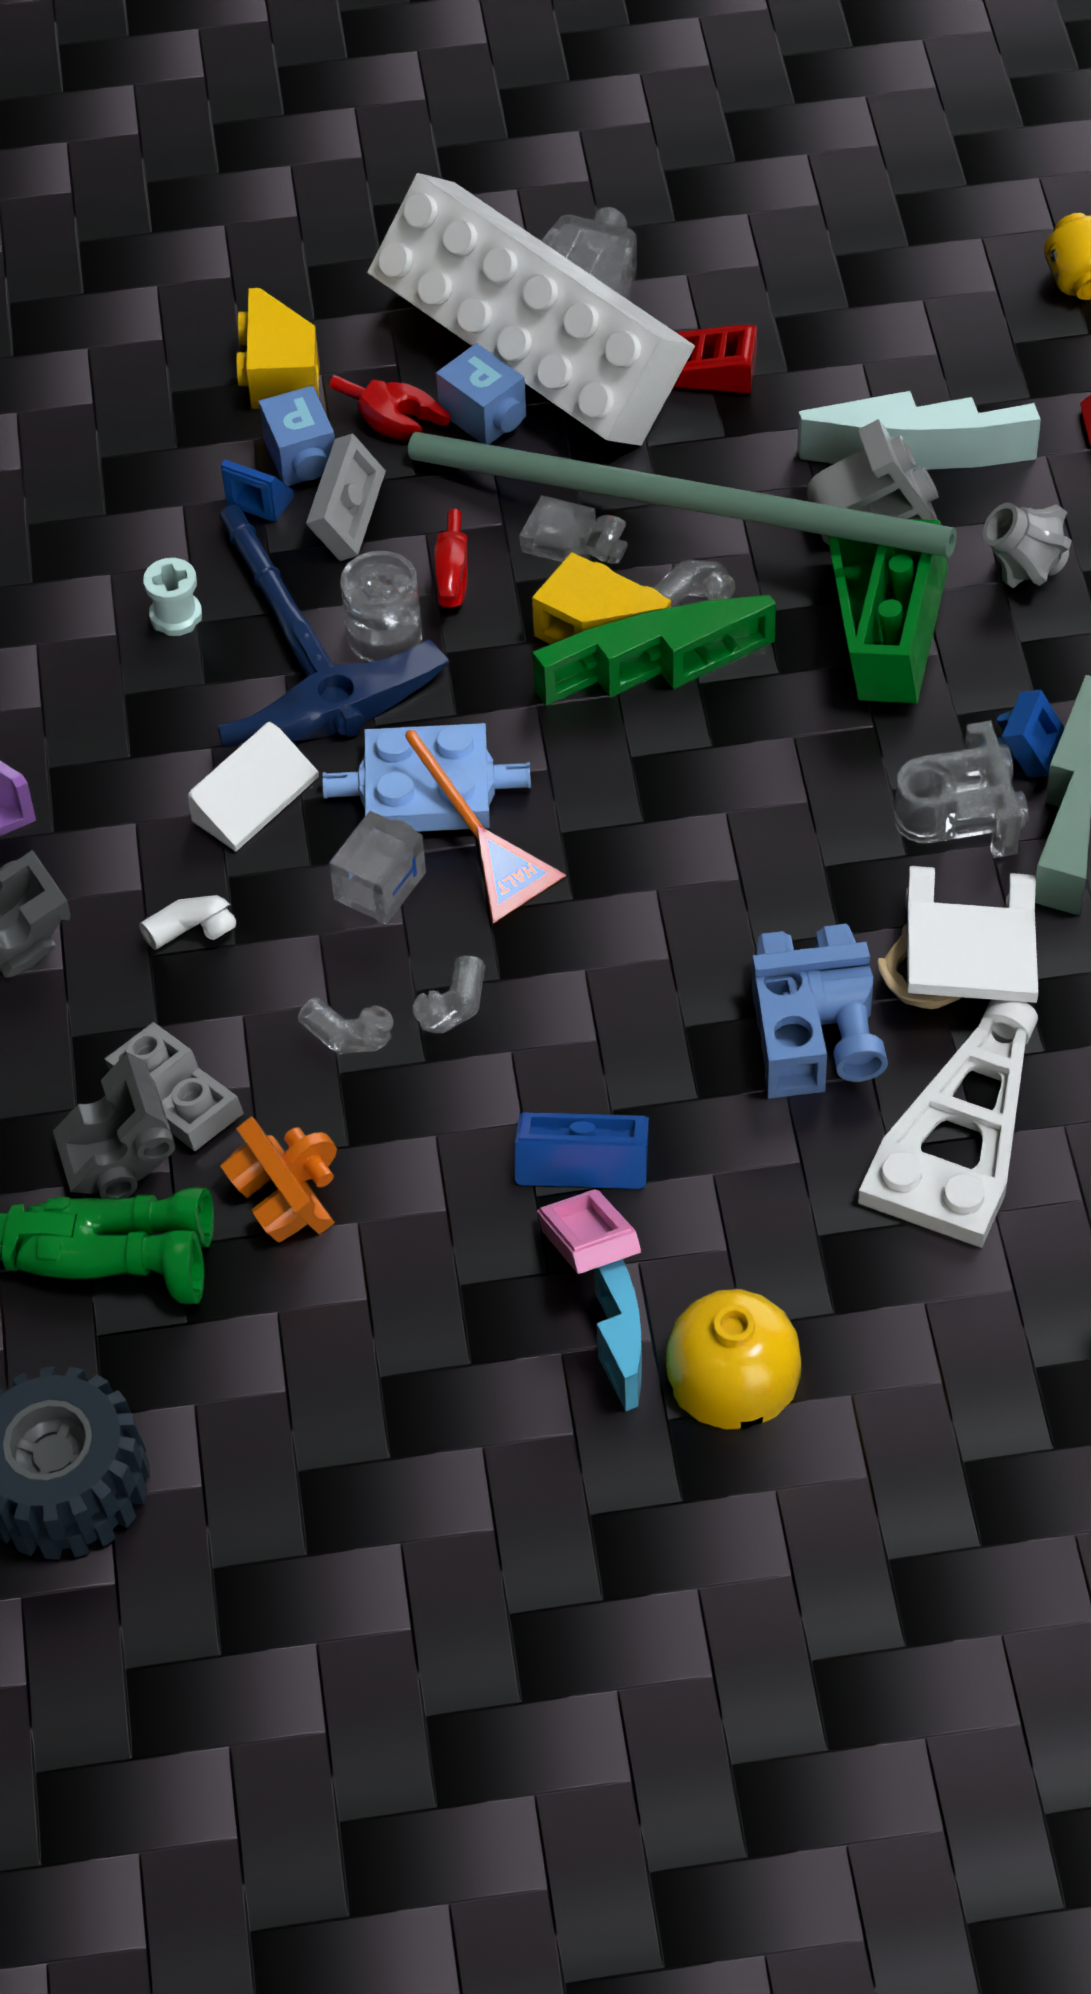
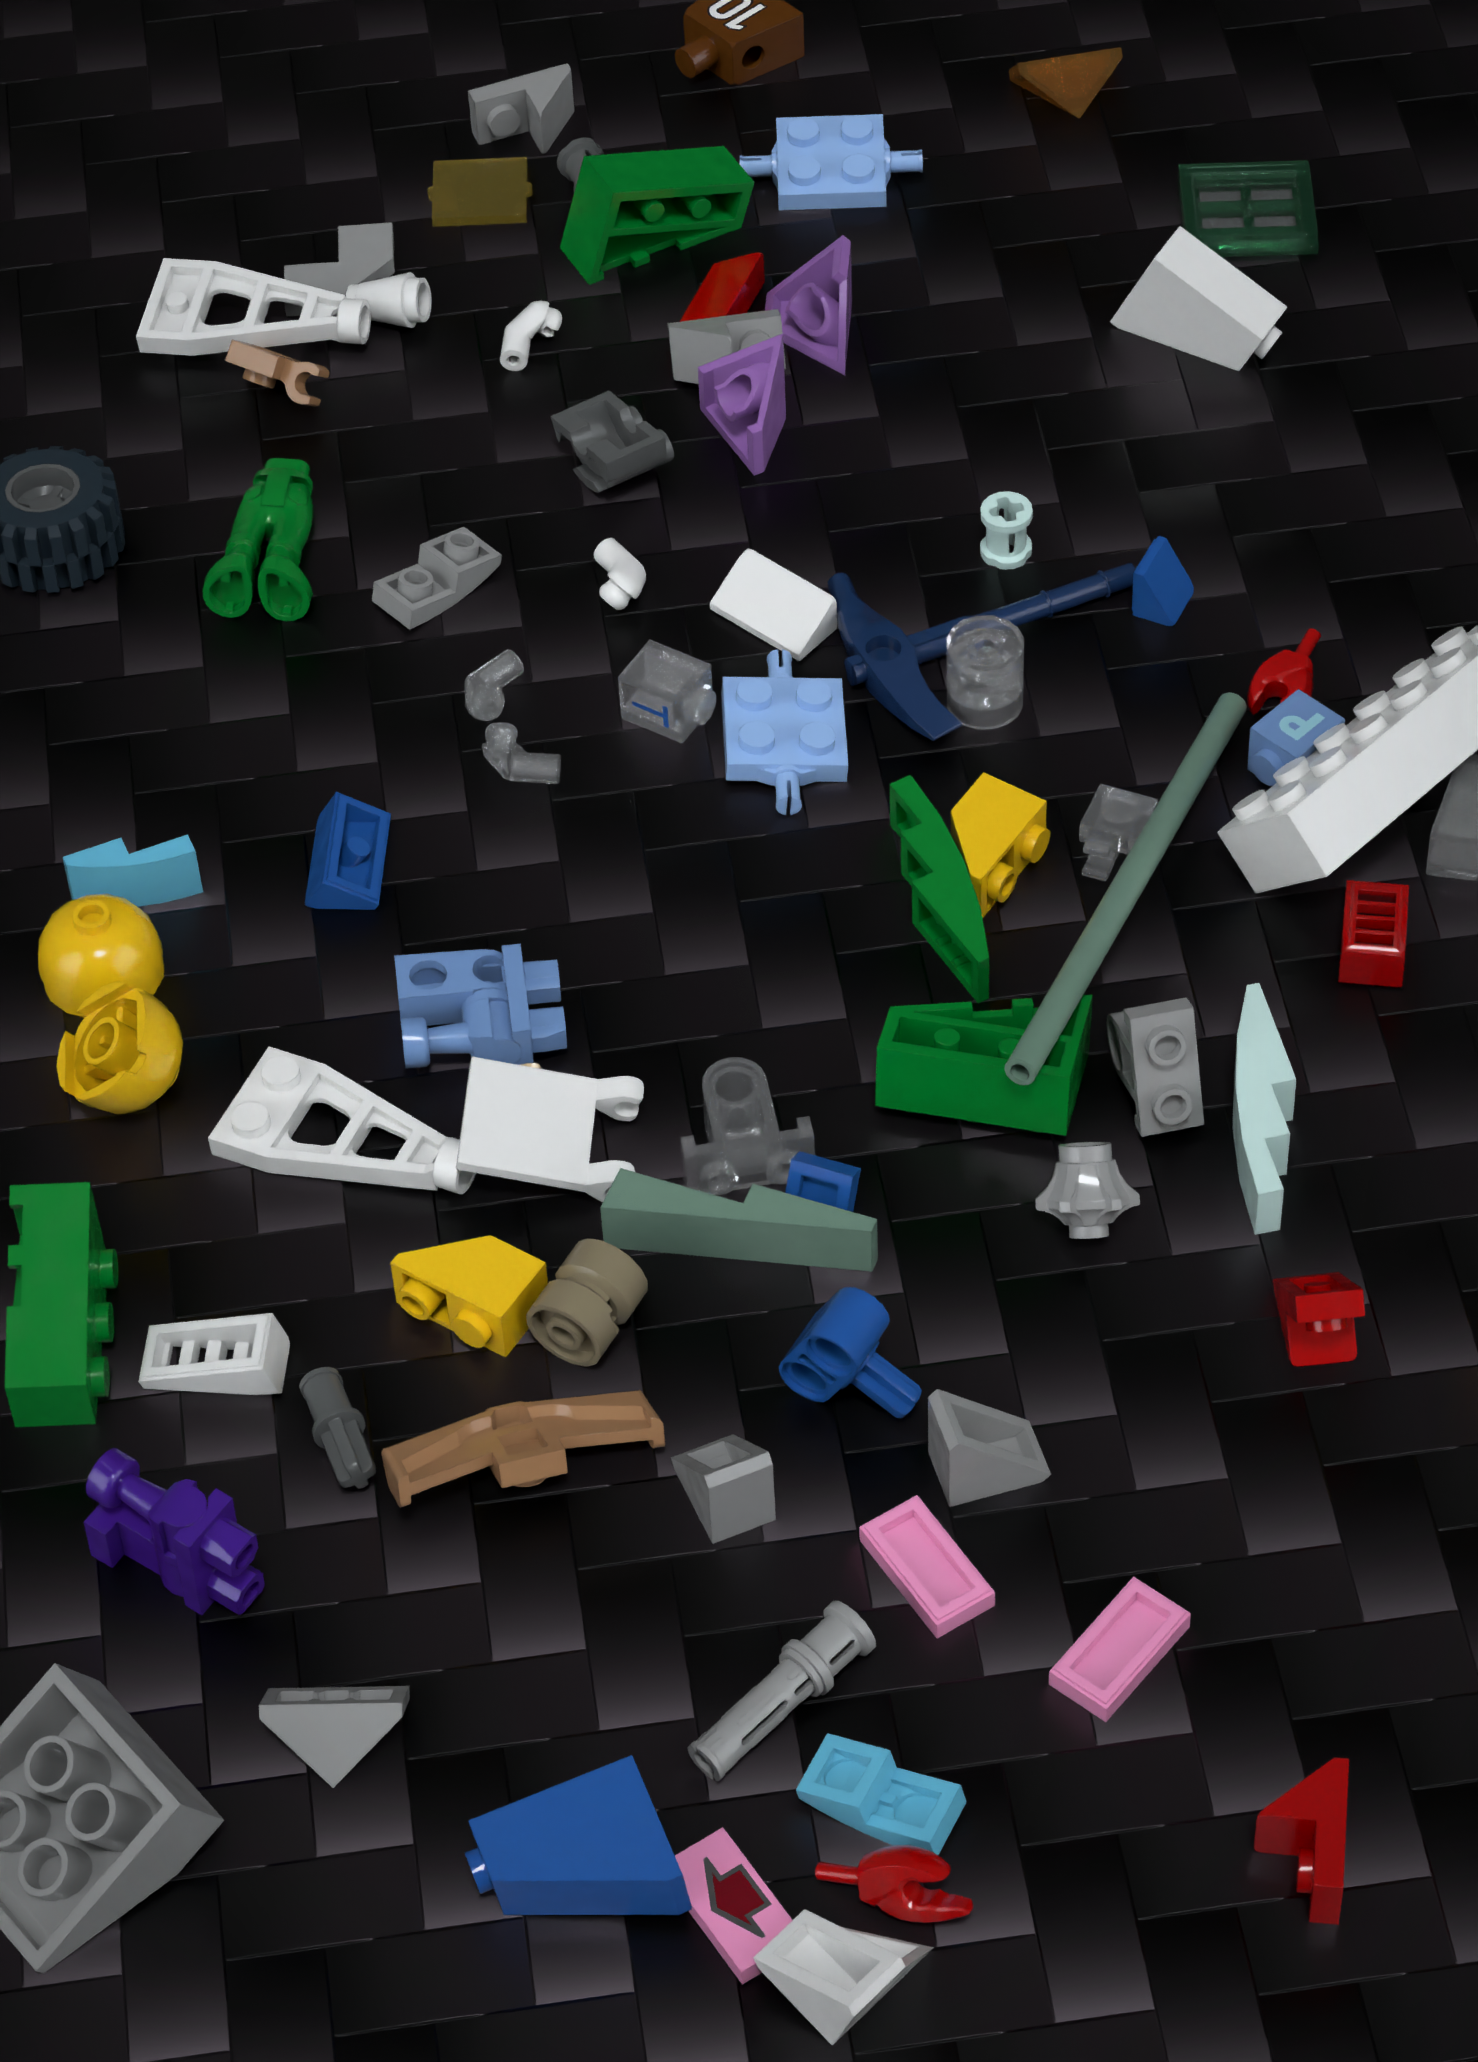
camera: 90 degrees right, 5 degrees down
dark grey cylinder [53,1052,175,1198] -> none
orange hips [220,1116,337,1243] -> none
yellow slope [237,288,319,409] -> none
medium blue brick [259,386,335,486] -> none
light grey plate [306,433,386,561] -> none
piece [405,730,567,924] -> none
red hand [434,509,468,609] -> none
bright pink tile [537,1189,641,1274] -> none
clear arm [653,559,735,607] -> none
none -> yellow cylinder [56,981,183,1114]

